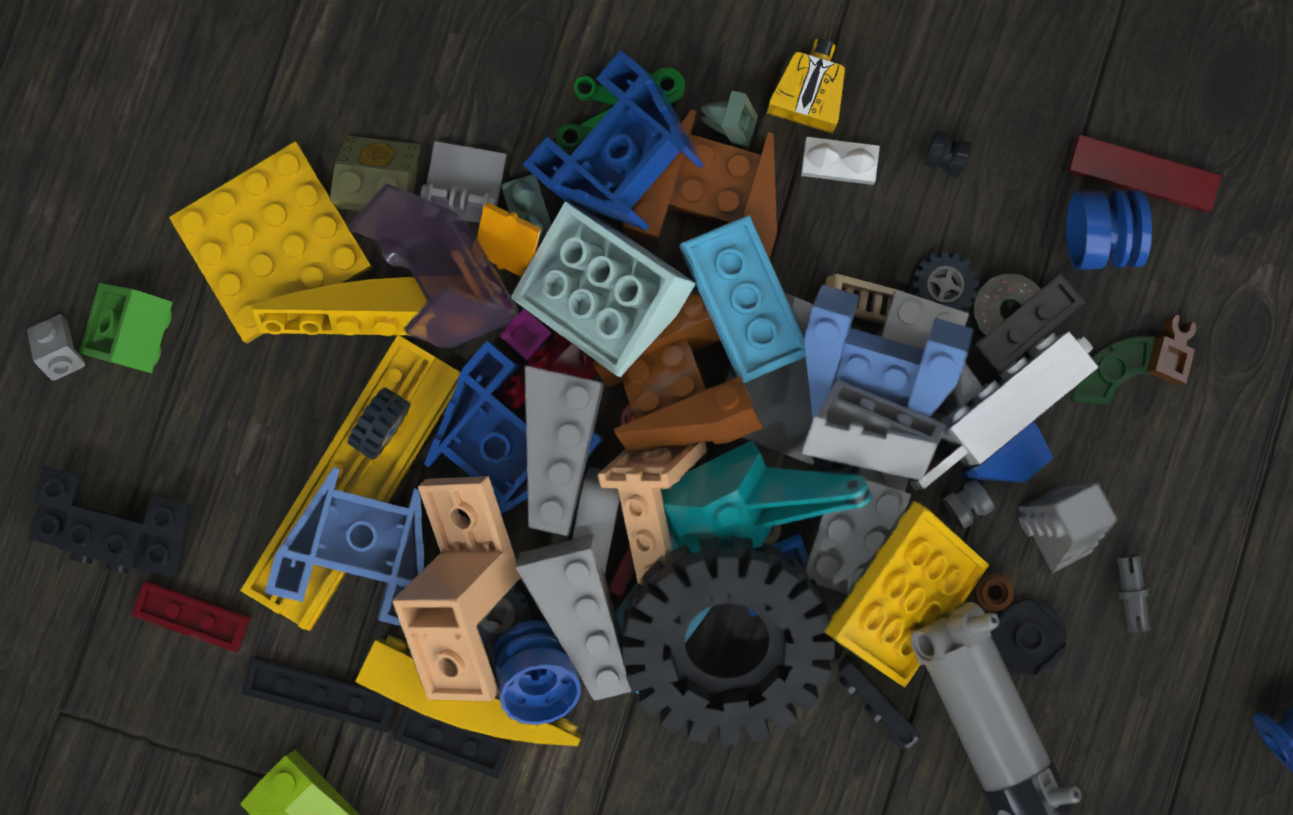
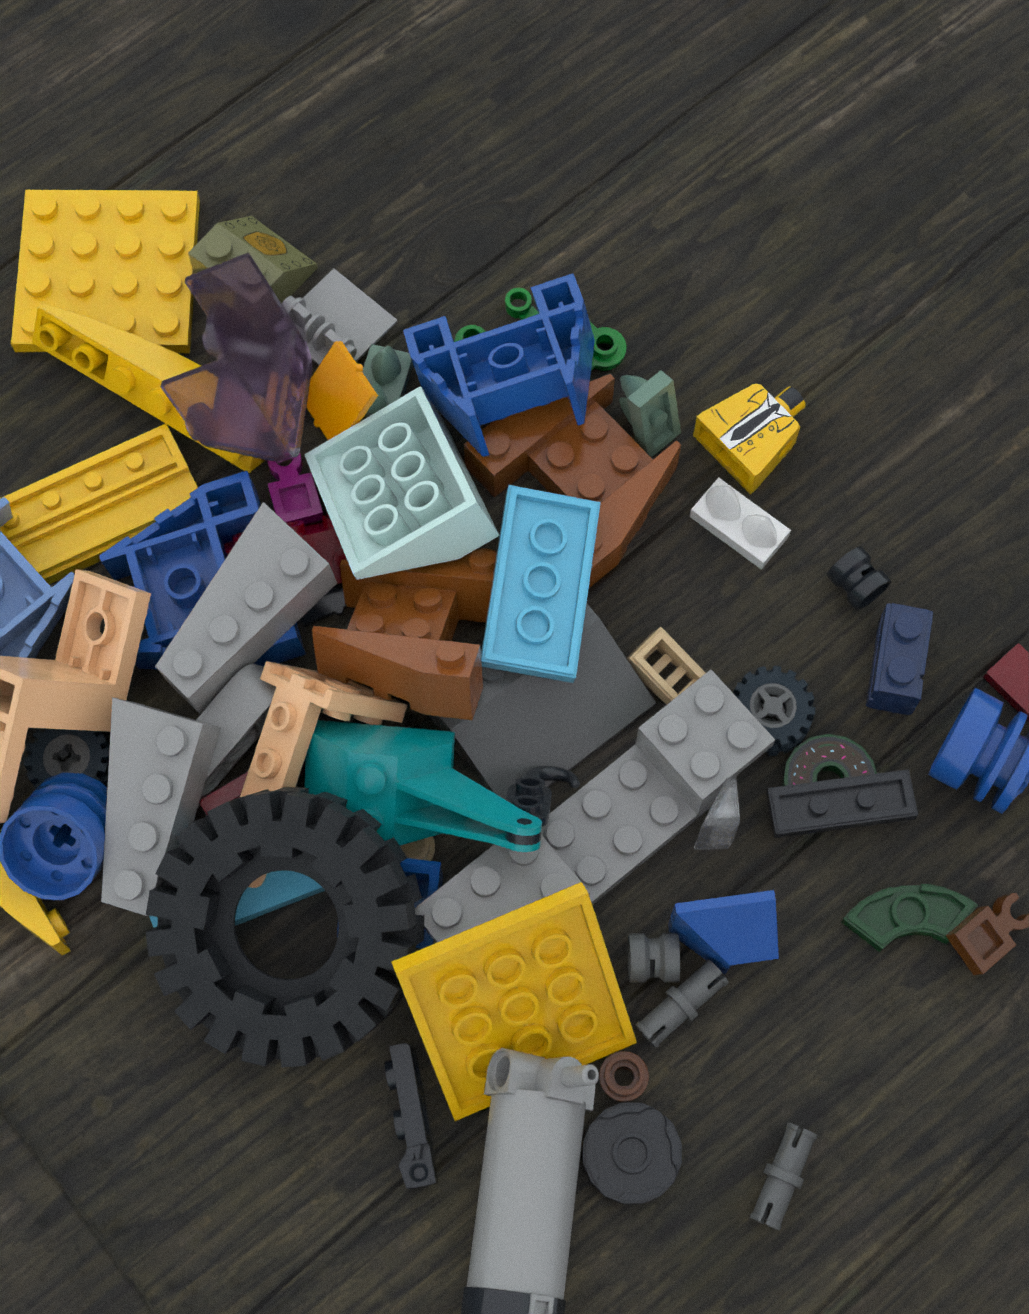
camera: 30 degrees right, 15 degrees down
black wheel [347,387,411,460] -> none
light grey wedge [802,379,946,480] -> none
medium blue wedge [804,285,973,420] -> none
white piece [909,332,1098,490] -> none
light grey wedge [1018,484,1116,573] -> none
none -> dark grey pin [635,959,729,1049]
none -> dark blue brick [866,603,933,715]

